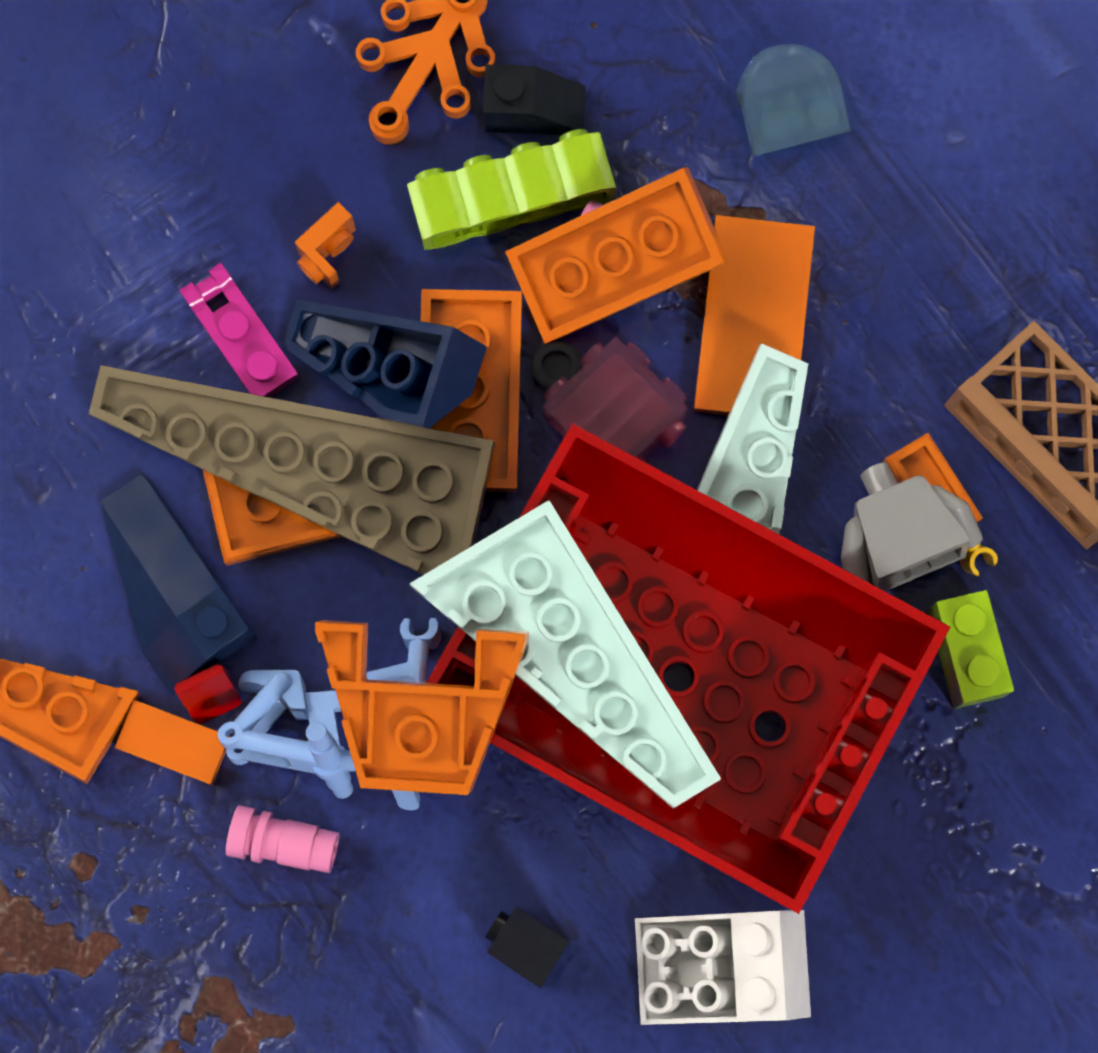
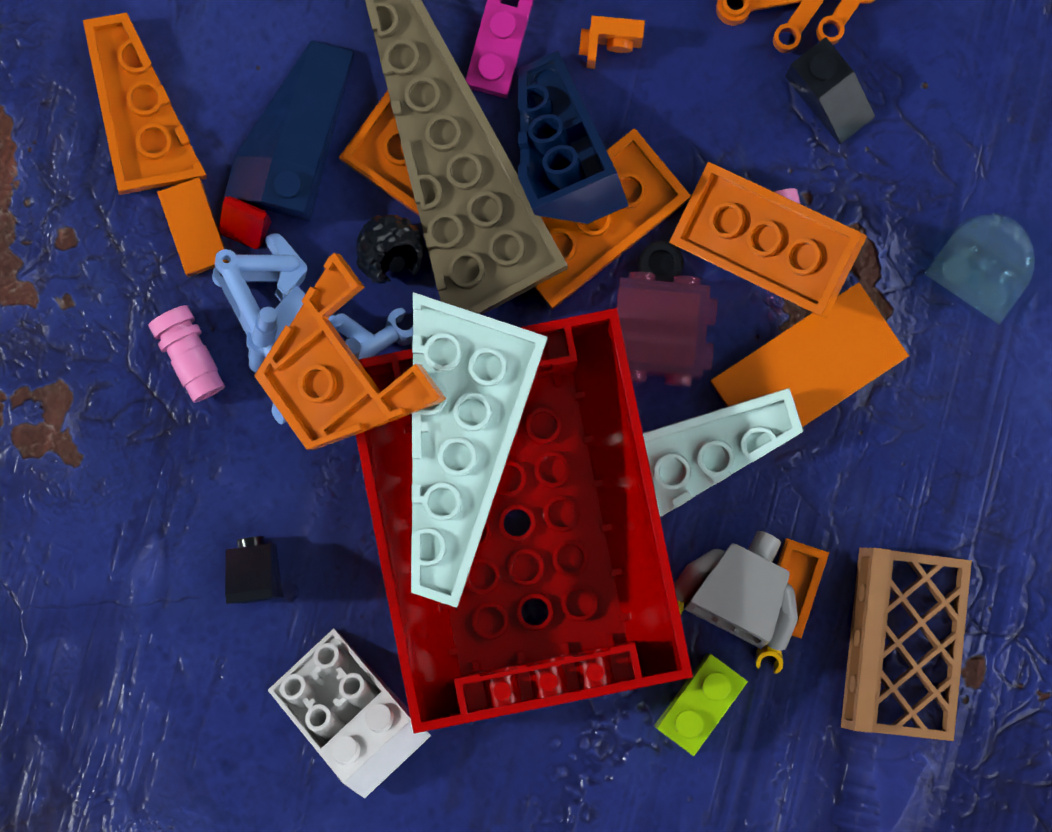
camera: 50 degrees right, 5 degrees up
lime brick [407,129,616,250] -> none
none -> black piece [356,215,425,284]

